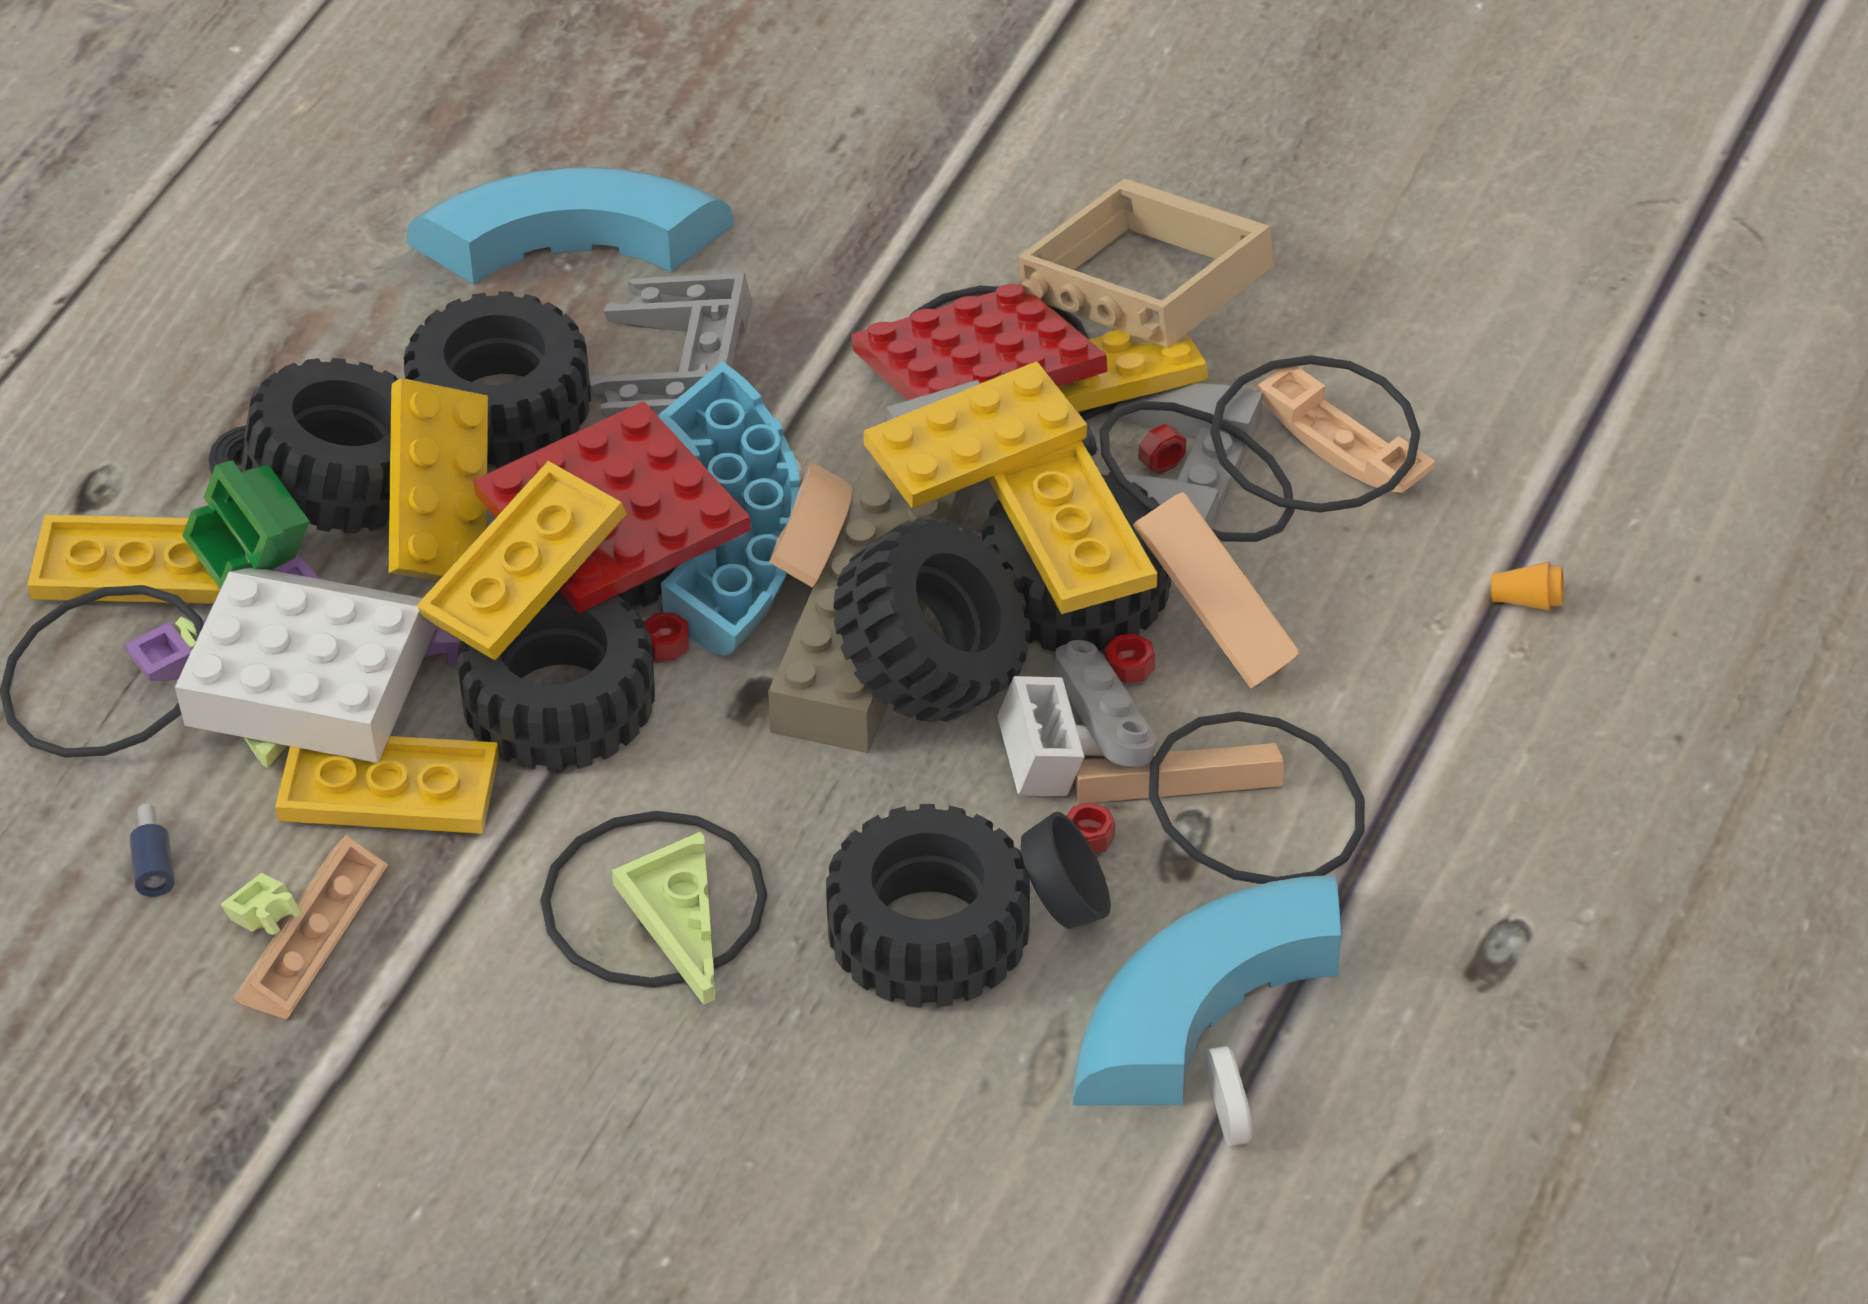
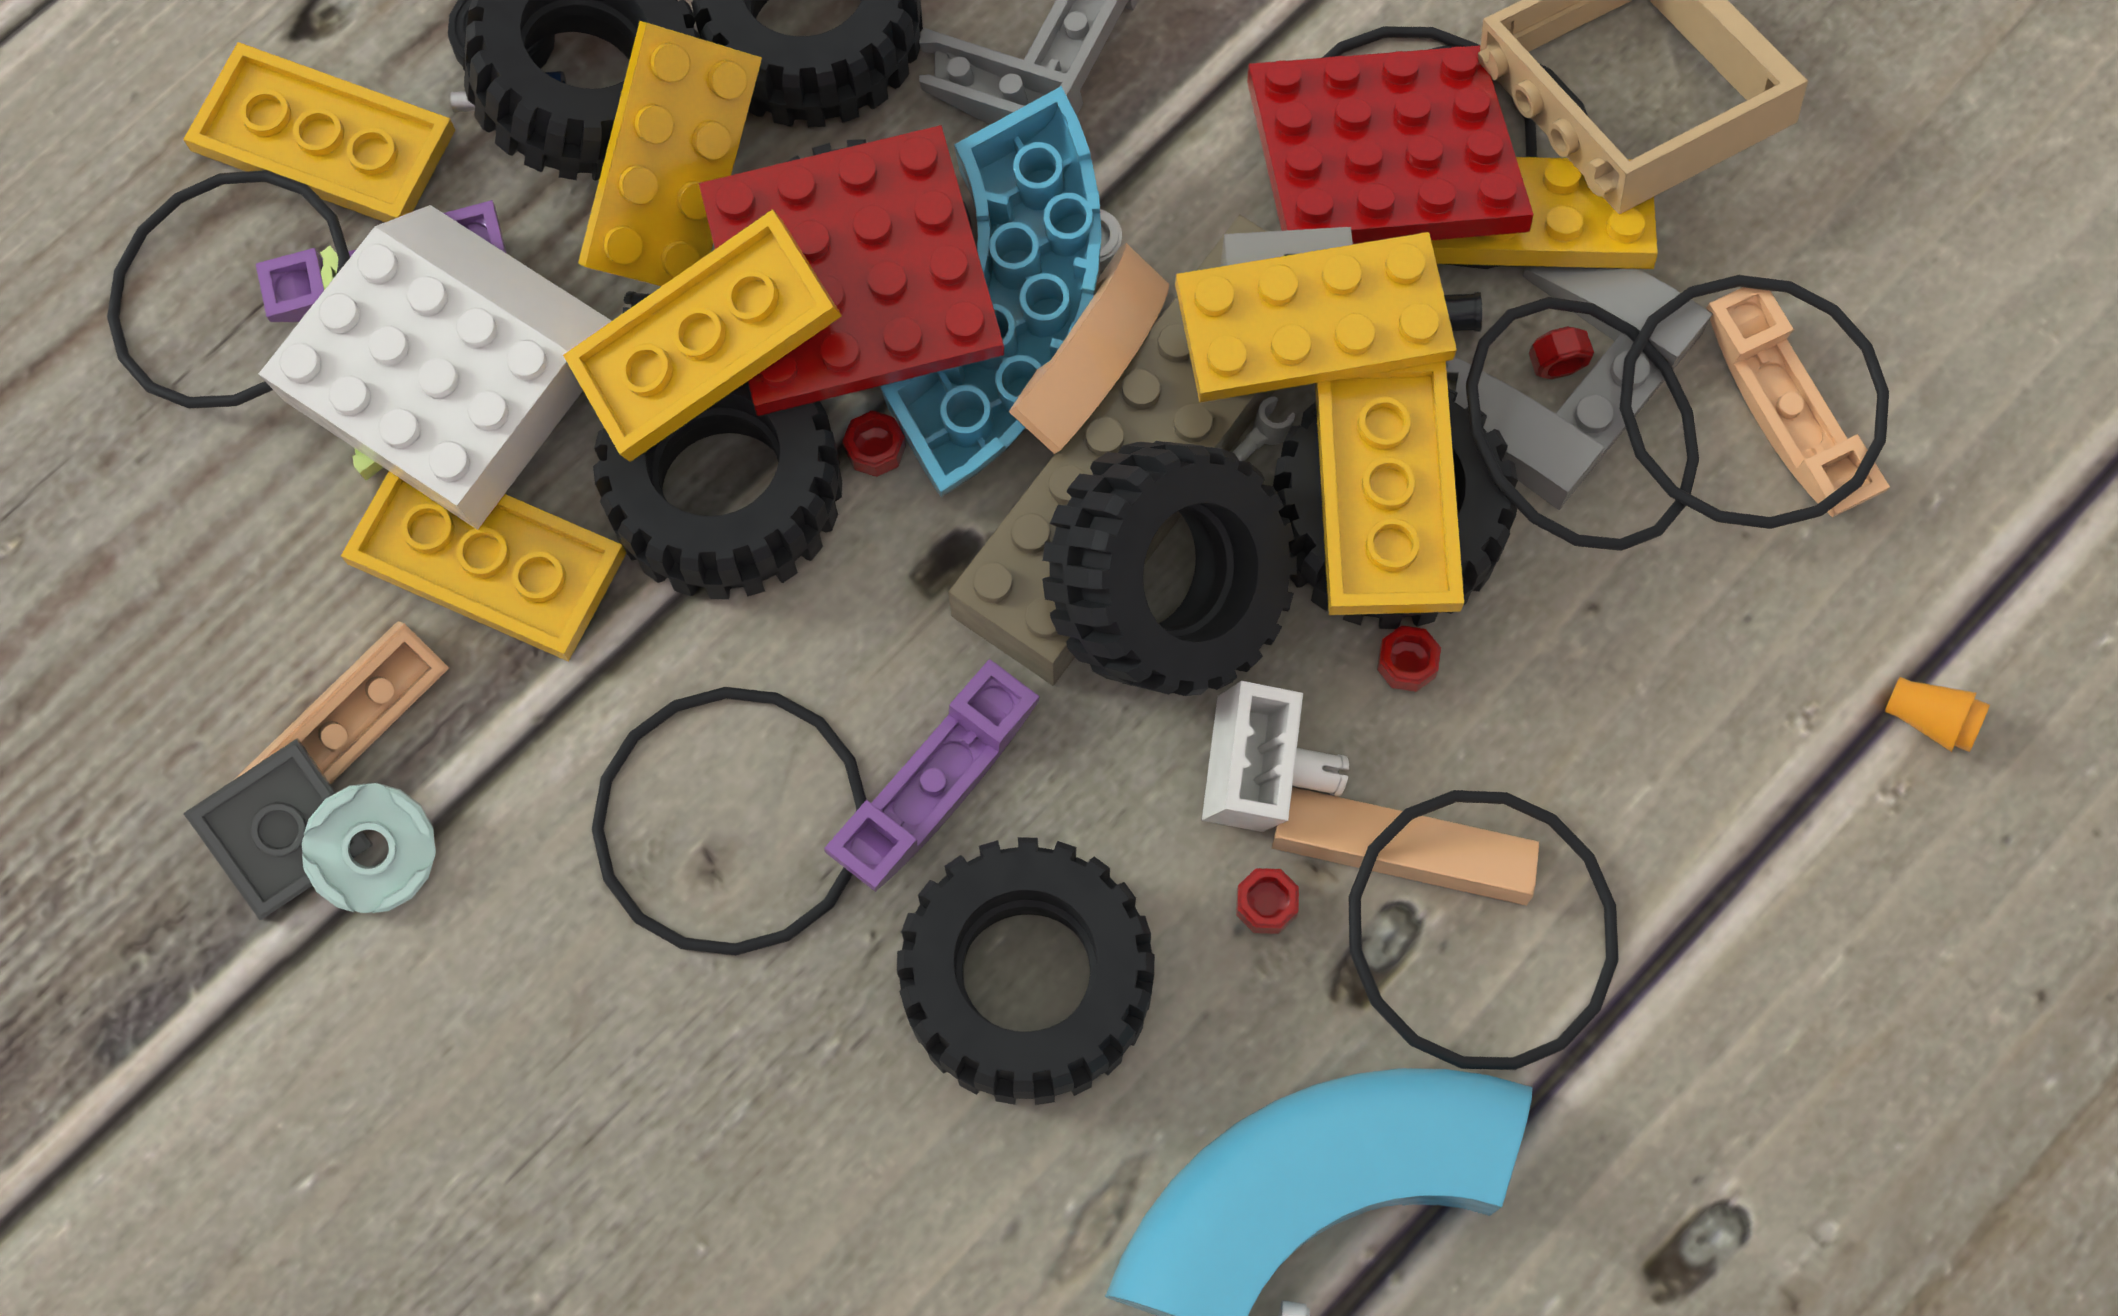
camera: 20 degrees right, 25 degrees up
dark blue piece [130,804,174,897] -> none
green plate [182,460,310,590] -> none
yellowish green plate [220,872,302,934] -> none
yellowish green wing [612,832,715,1005] -> none
black tyre [1021,811,1111,929] -> none
light grey plate [1052,640,1157,767] -> none
light nougat slope [1133,492,1300,689] -> none
none -> dark grey tile [183,738,373,920]
none -> light aqua tile [302,783,436,913]
none -> medium lavender slope [824,659,1040,892]

